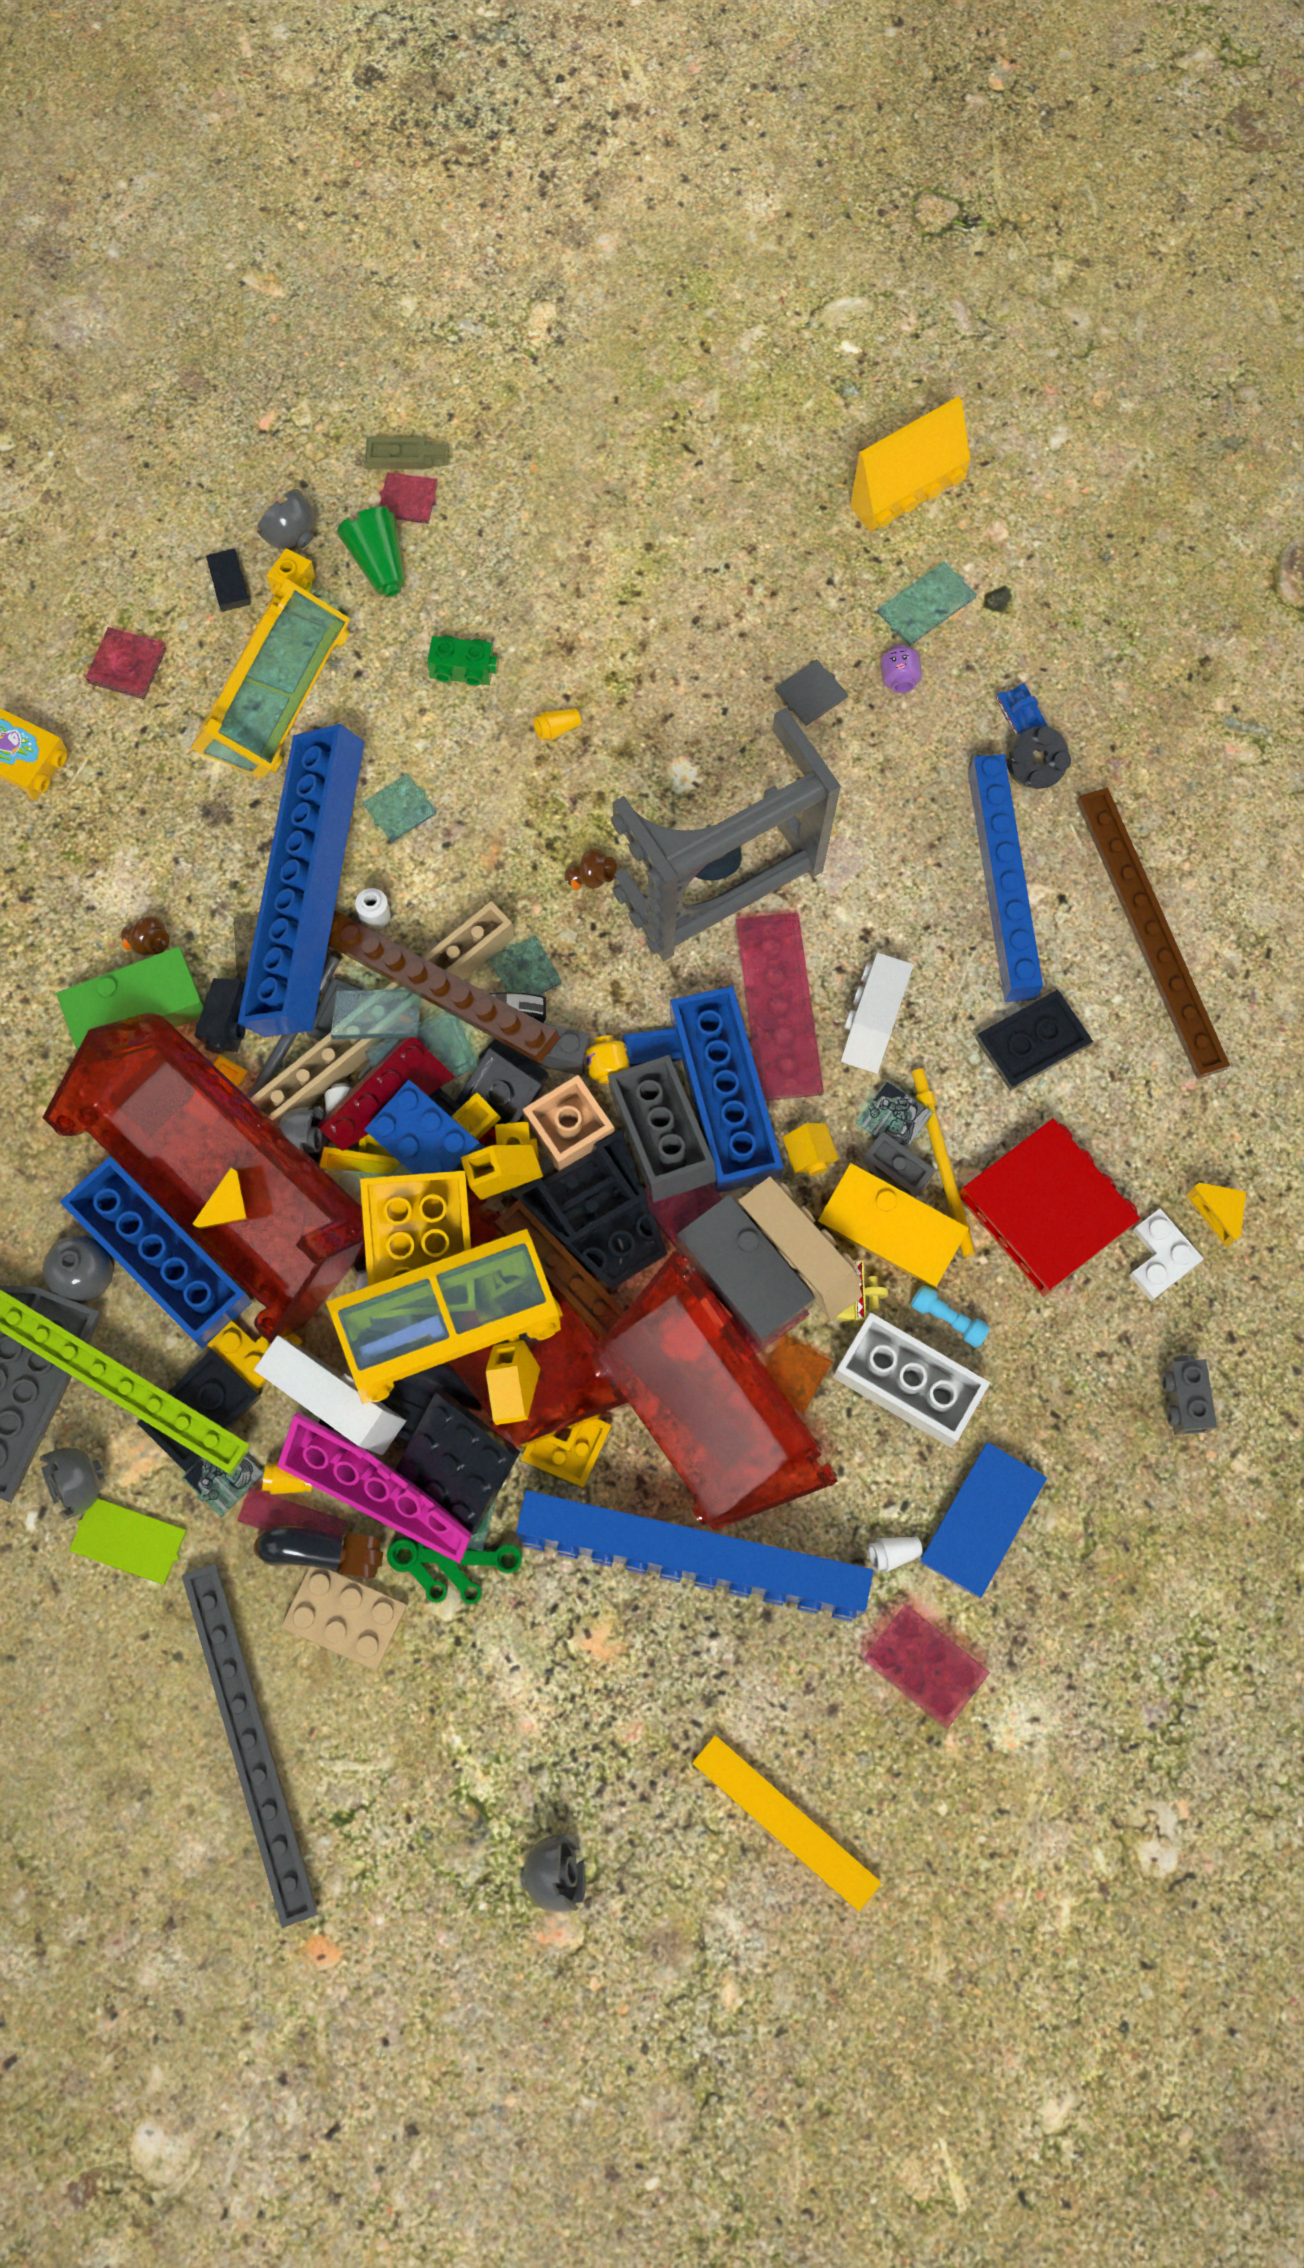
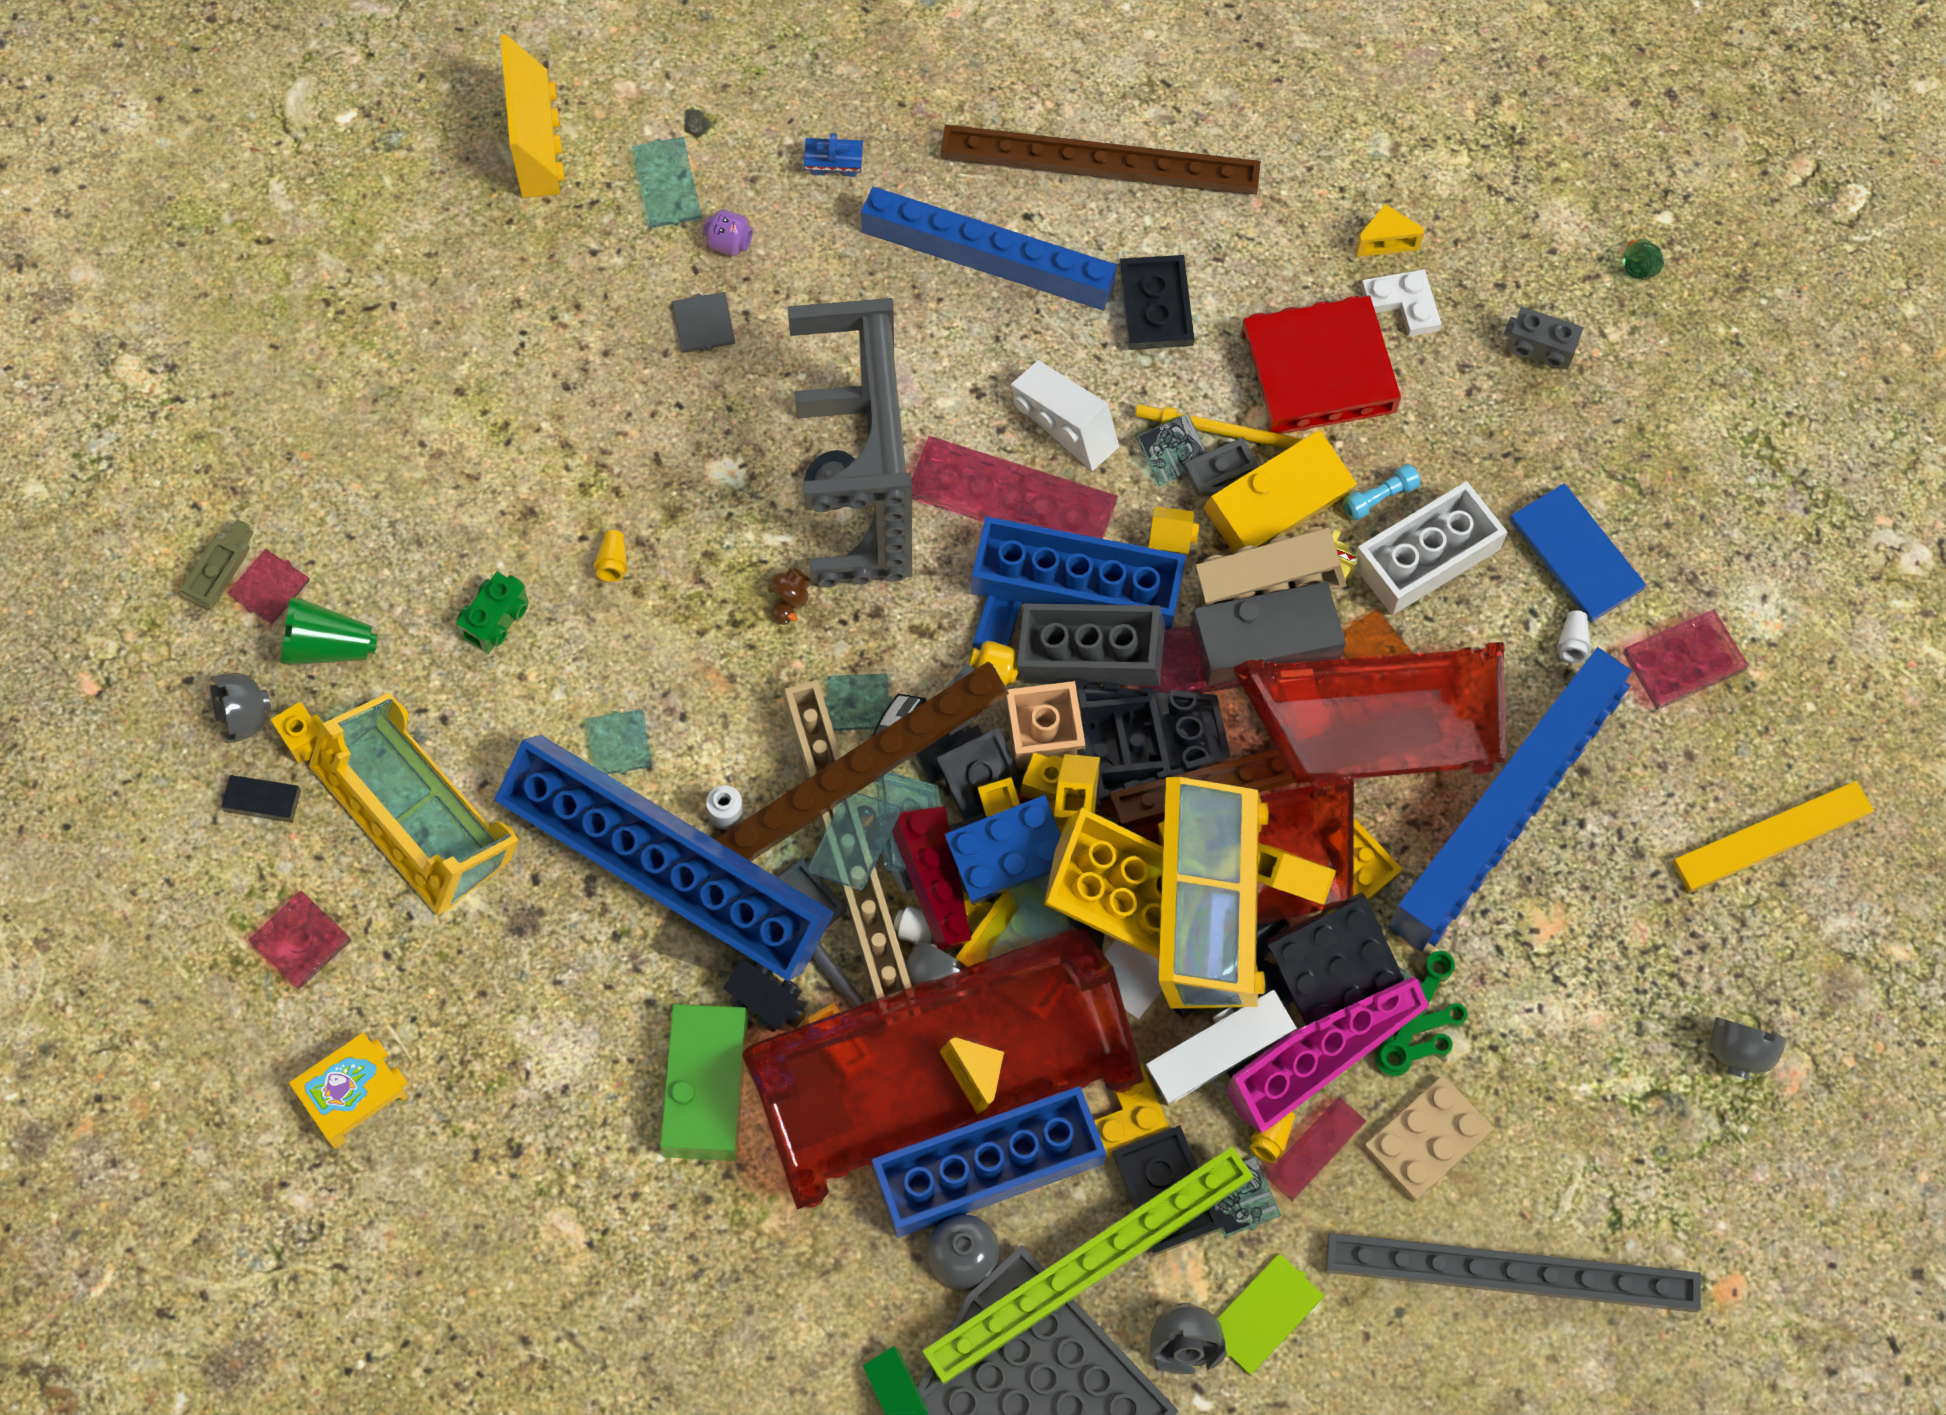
camera: 65 degrees left, 5 degrees down
reddish brown animal [121,916,170,955] -> none
black piece [254,1525,384,1578] -> none
black plate [1007,726,1071,789] -> none

